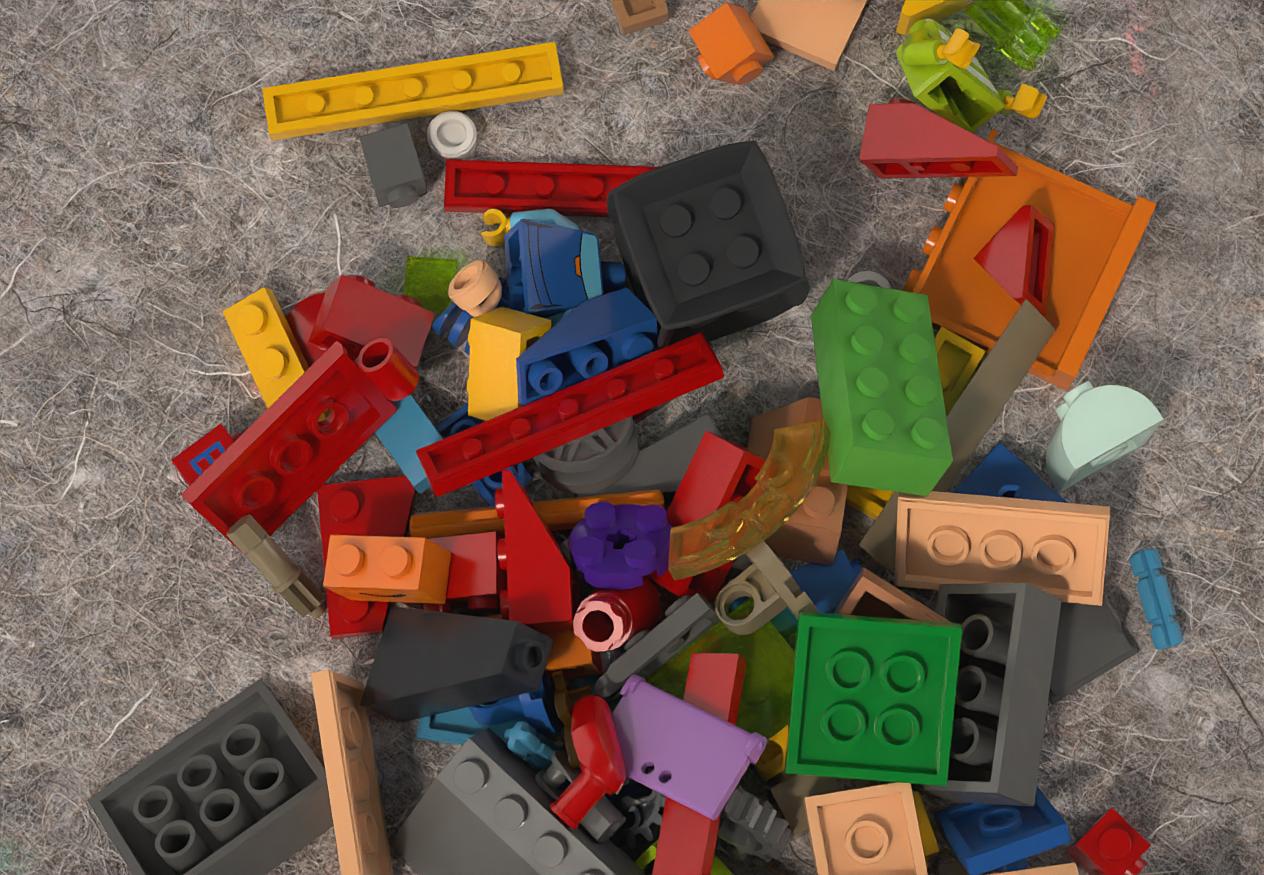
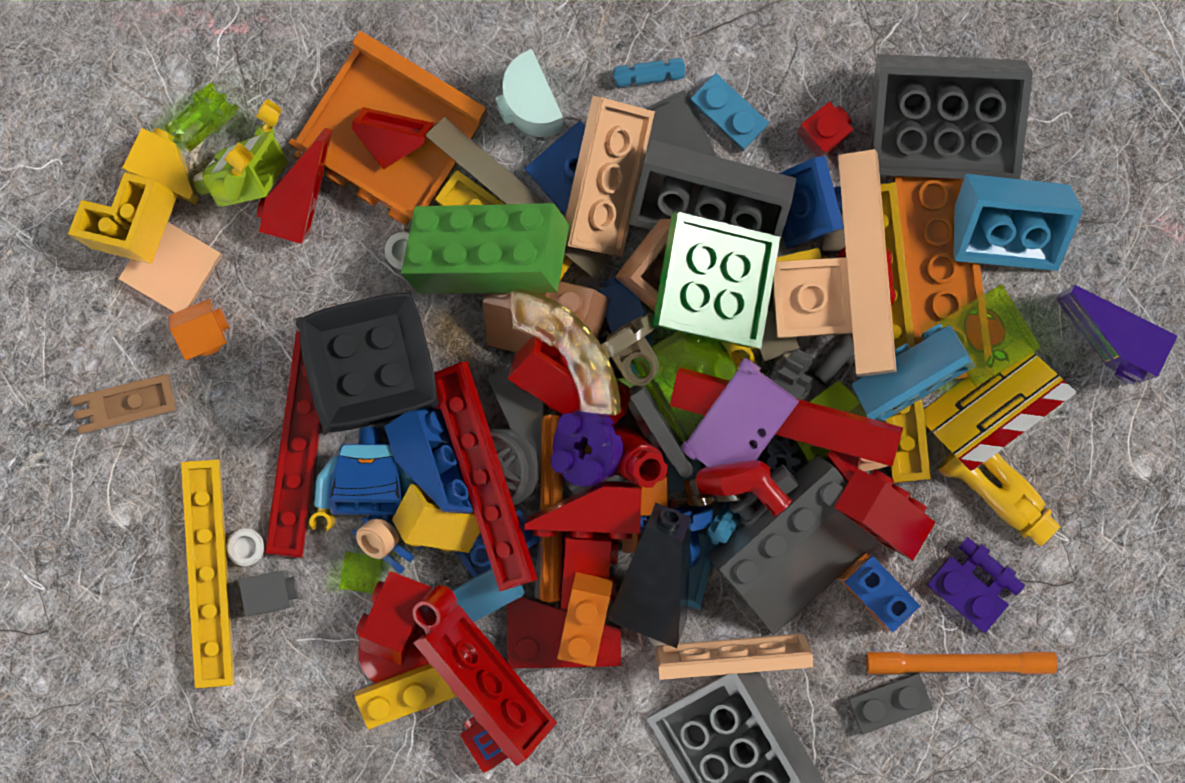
camera: 85 degrees left, 10 degrees up
dark tan piece [226,514,326,619] -> none
none -> dark azure plate [690,73,769,152]

